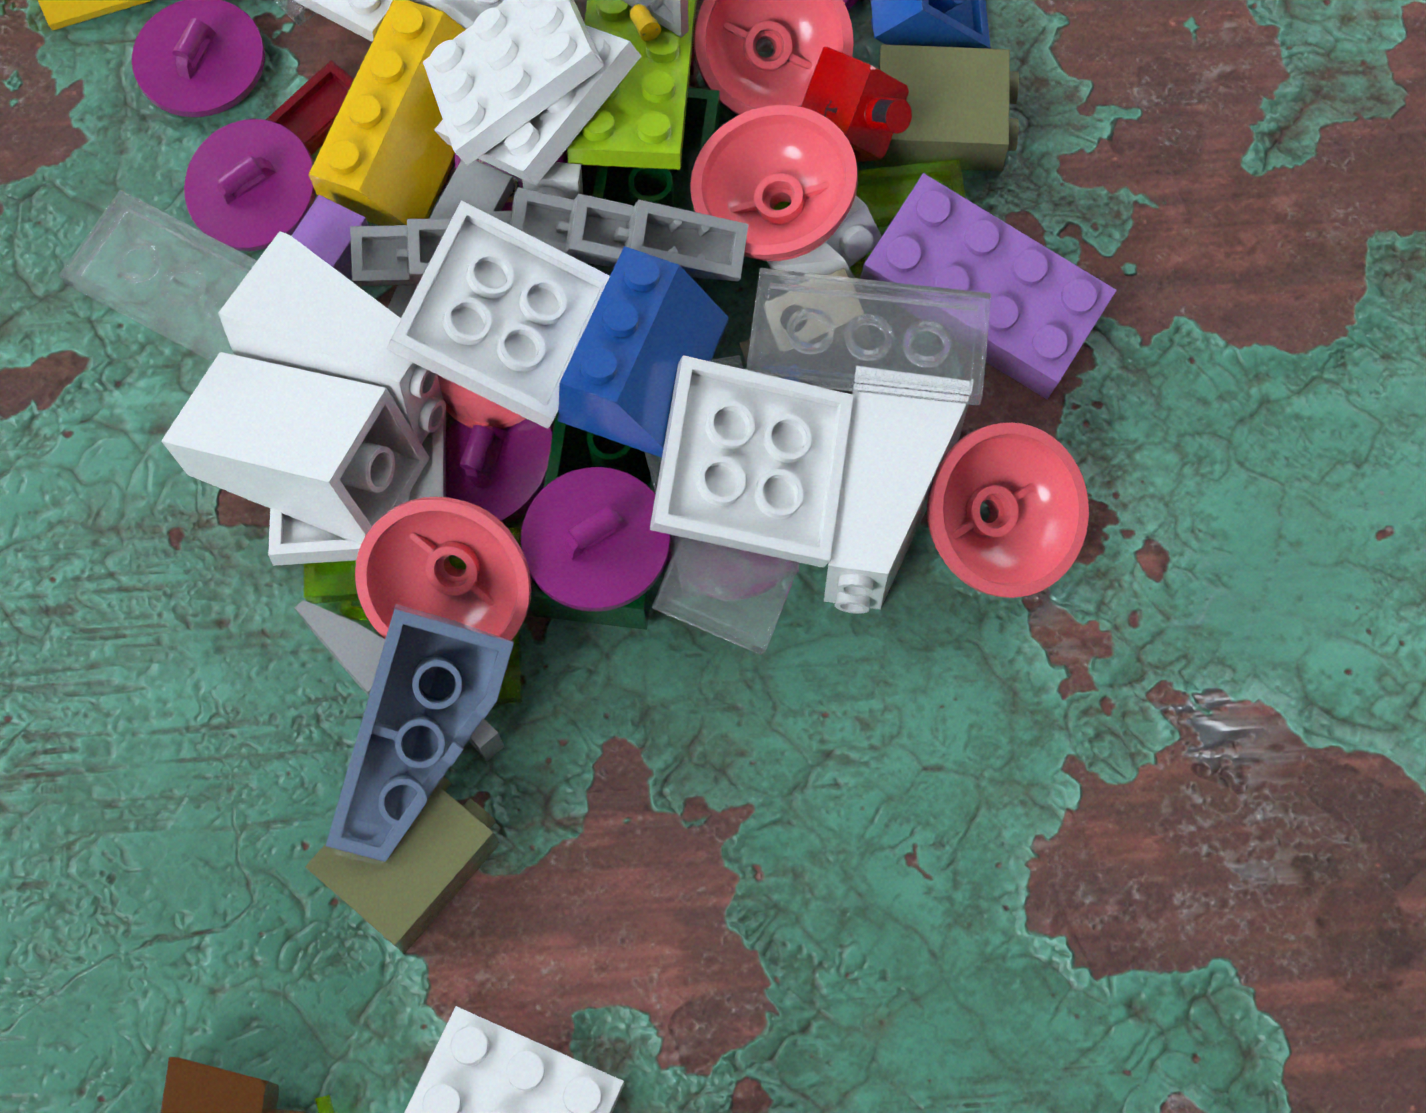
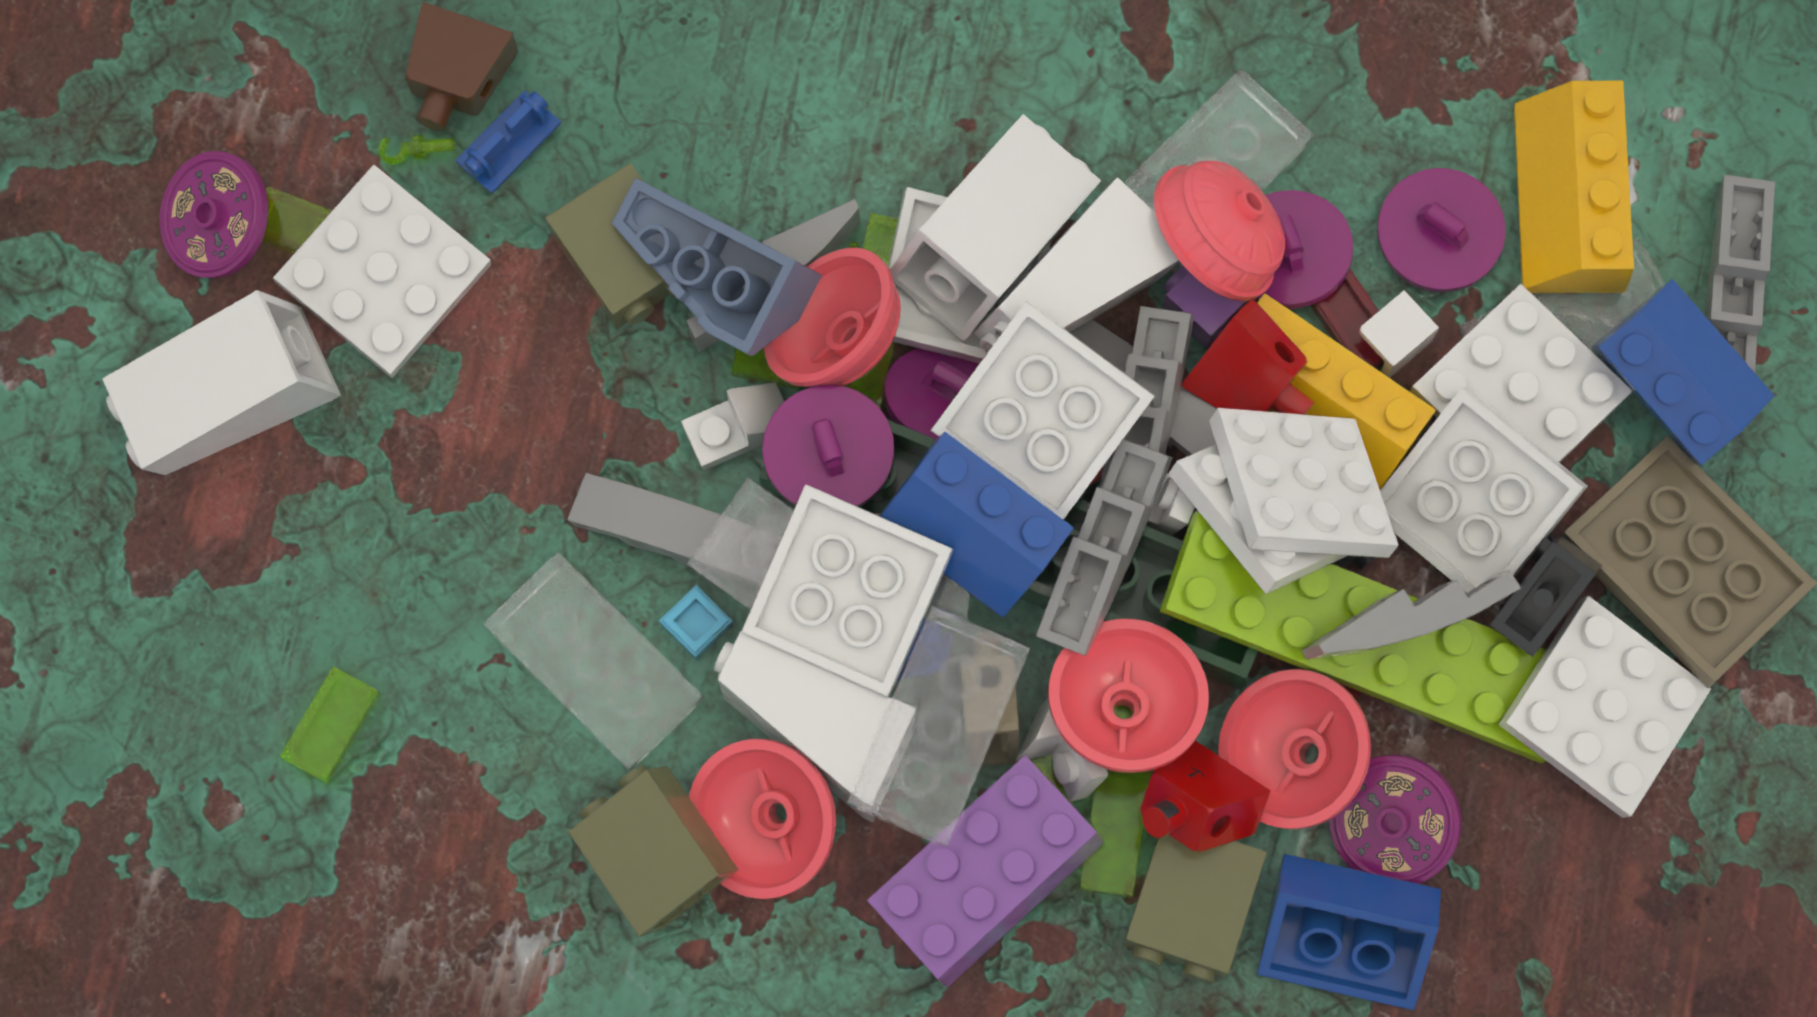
camera: 105 degrees right, 5 degrees up
yellow piece [630,4,661,41] -> none
none -> clear neon green tile [280,666,380,785]
none -> blue hinge [455,90,562,194]
none -> clear tile [483,552,704,772]
none -> light grey slope [567,473,782,586]
none -> olive brick [568,765,739,937]
none -> medium azure tile [659,585,733,660]
none -> white slope [681,383,784,471]
none -> coral hat [1154,160,1285,301]
none -> red torso [1181,299,1315,415]
none -> white panel [1359,290,1439,378]

